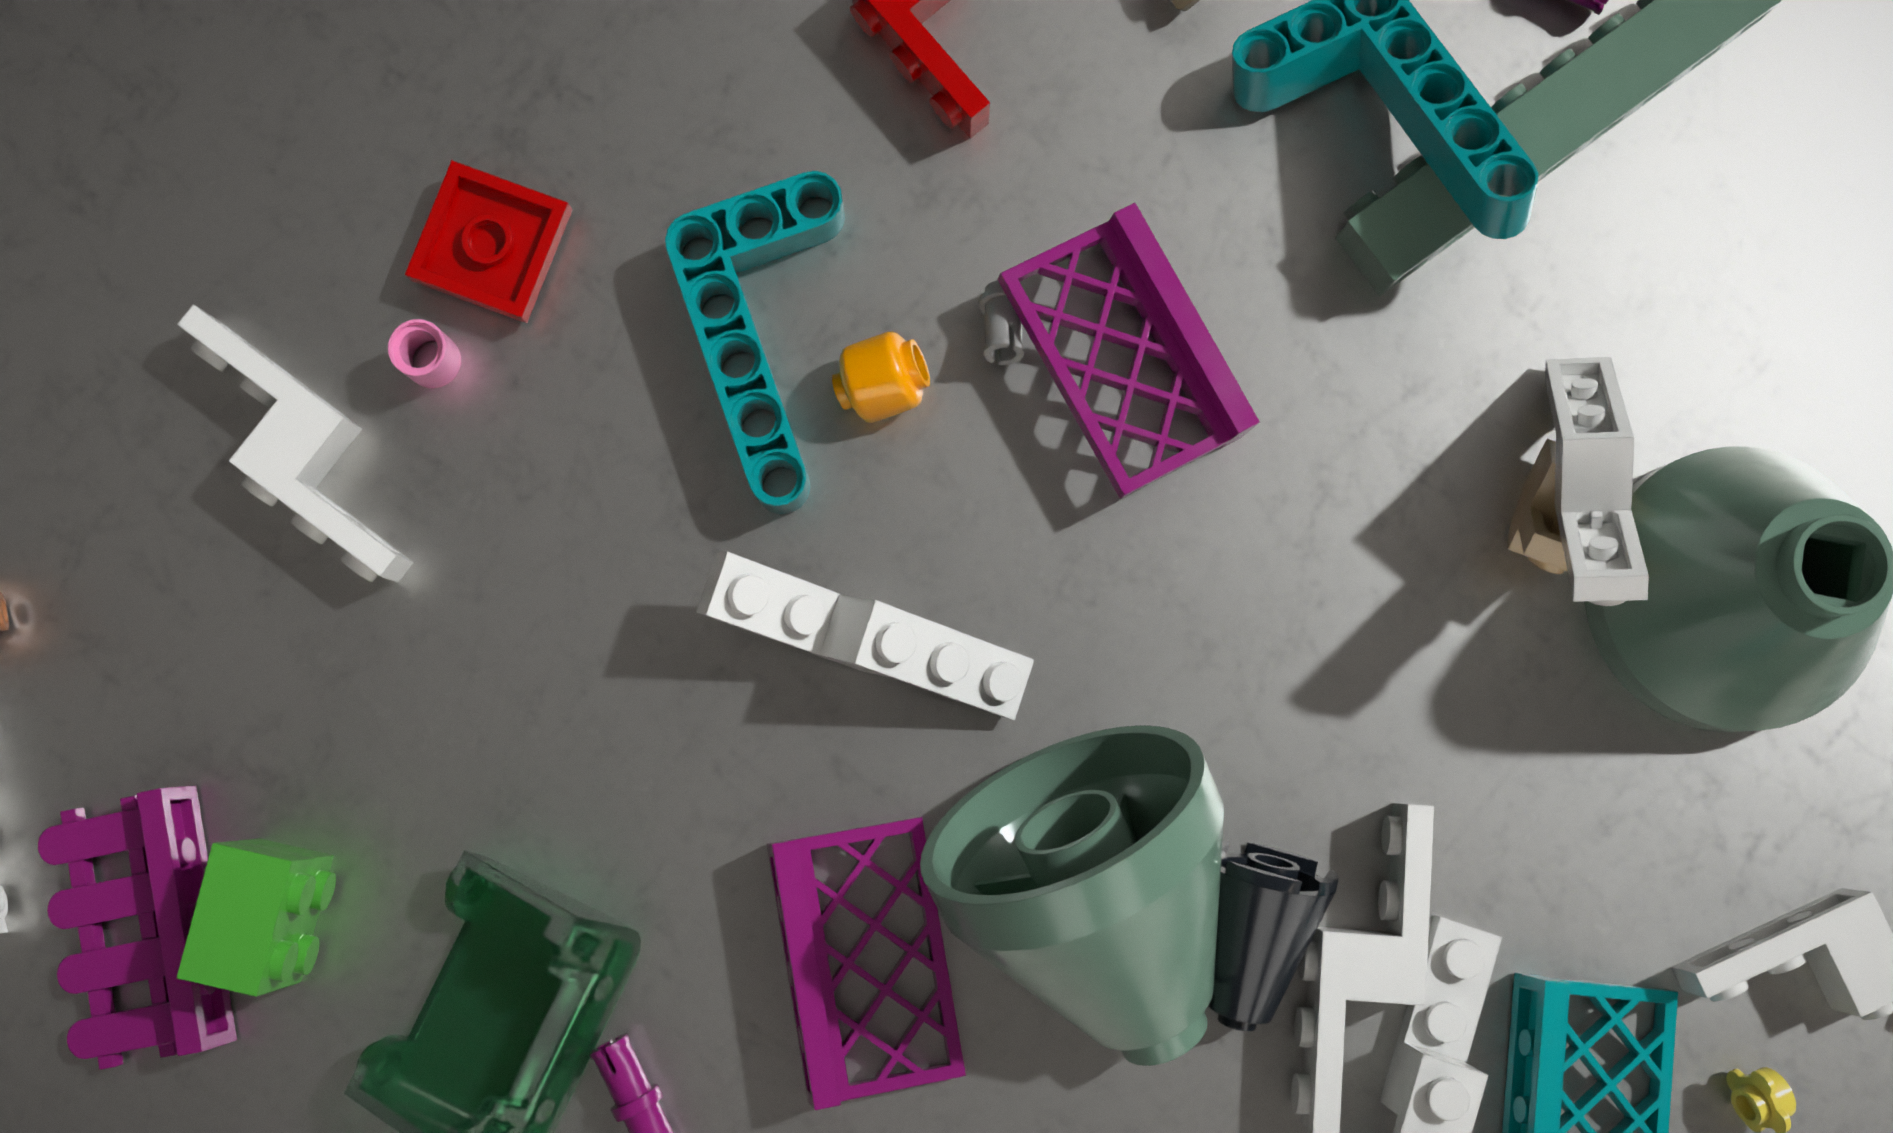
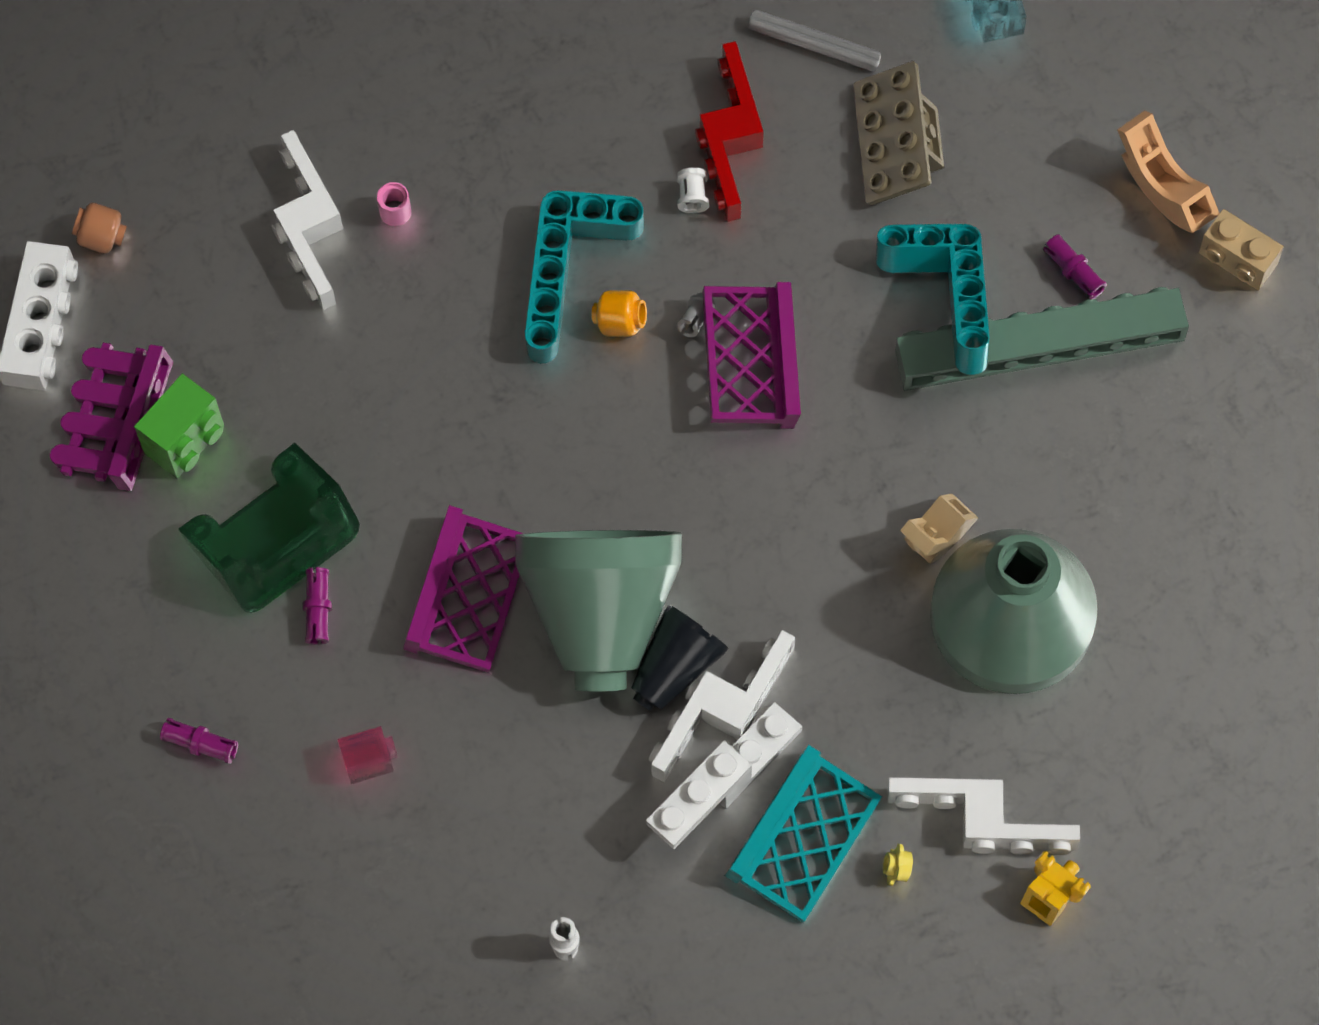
camera: 30 degrees right, 15 degrees down
red plate [405,160,573,323] -> none
white bracket [696,550,1034,720] -> none
white bracket [1545,357,1649,606] -> none
none -> white bush [677,168,709,213]

